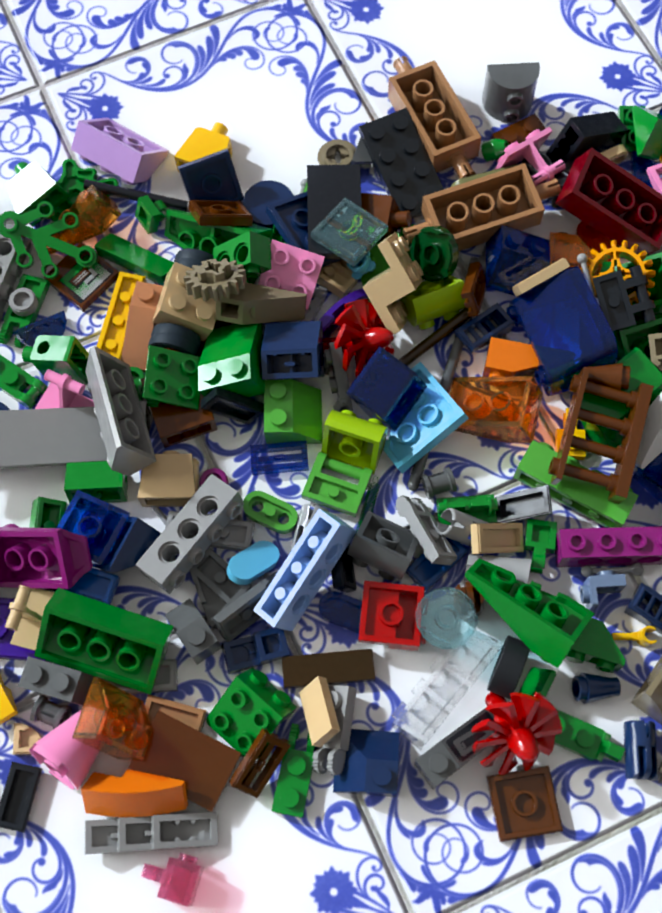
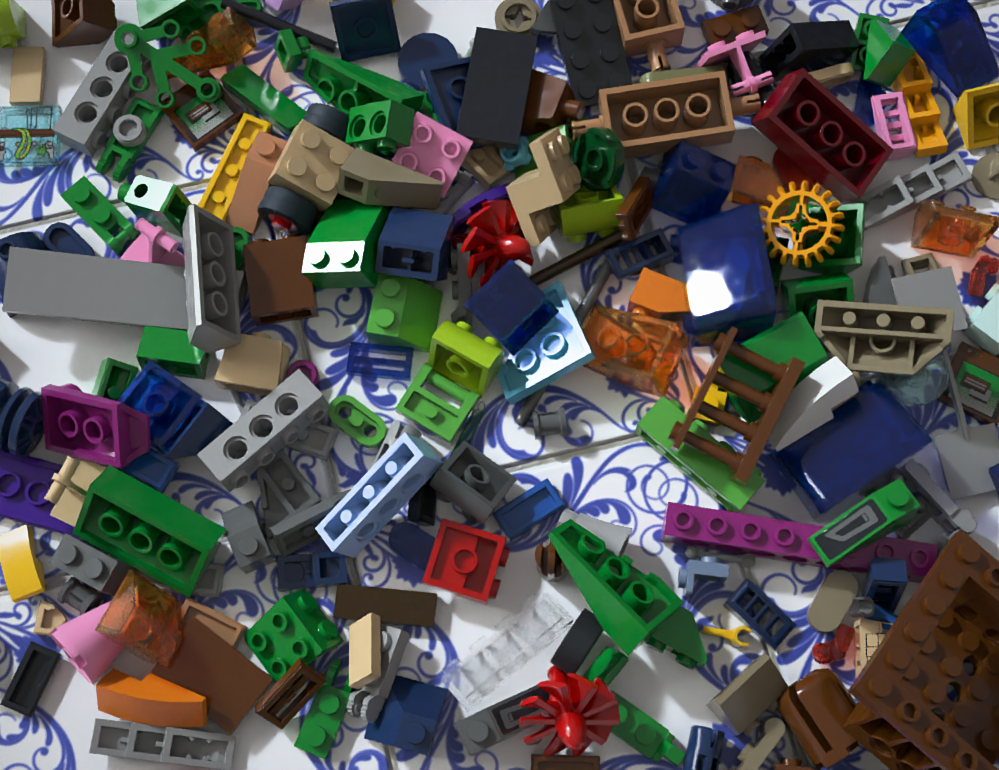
camera: 10 degrees right, 5 degrees up
clear blue tile [13,311,67,347] -> none
green hinge [142,345,201,410] -> none
dark tan gear [184,258,247,302] -> none
reddish brown tile [188,200,253,226] -> none
black tile [201,386,264,425] -> none
medium azure tile [226,541,280,585] -> none
clear light blue tile [311,198,388,267] -> none
light grey hinge [395,495,457,565] -> none
clear light blue tile [415,587,478,649] -> none
green hinge [436,494,498,525] -> none
light grey arm [438,508,488,547] -> none
tan tile [470,523,524,554] -> none
green hose [481,138,509,162] -> none
tile [495,485,553,523] -> none
tan tile [512,258,570,297] -> none
green plate [524,519,557,574] -> none
dark blue cone [572,673,621,704] -> none
light grey hinge [577,253,600,310] -> none
reddish brown cone [587,363,630,390] -> none
black plate [592,265,656,334] -> none

